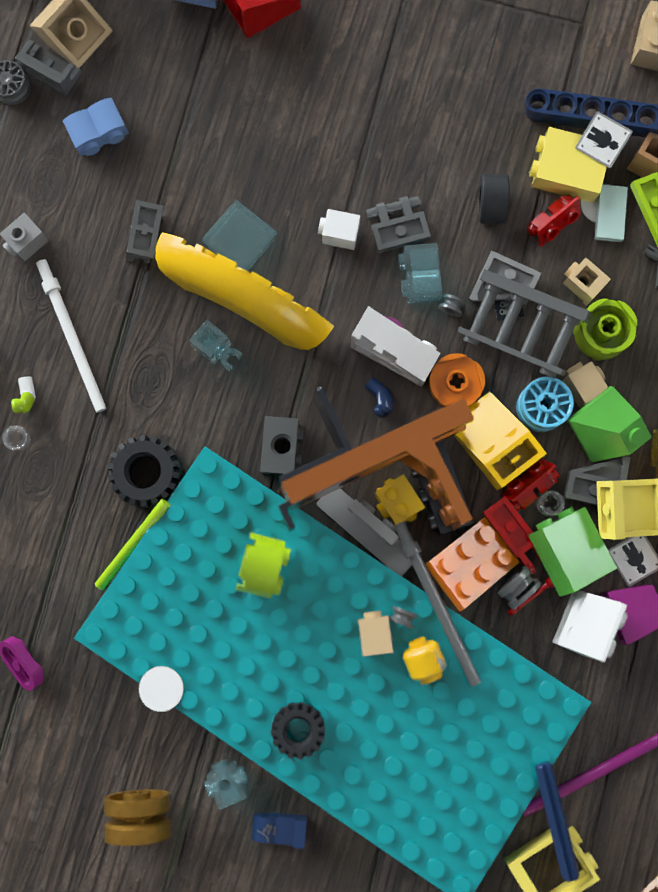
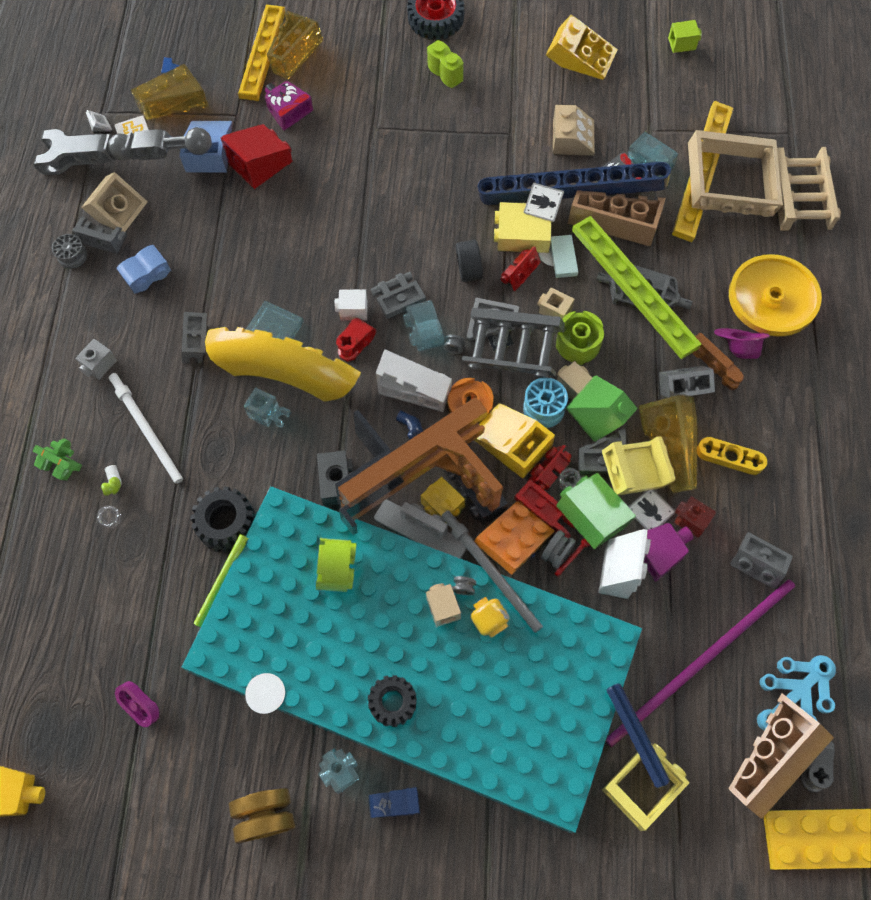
camera: 10 degrees left, 15 degrees down
none -> red piece [336,317,376,361]

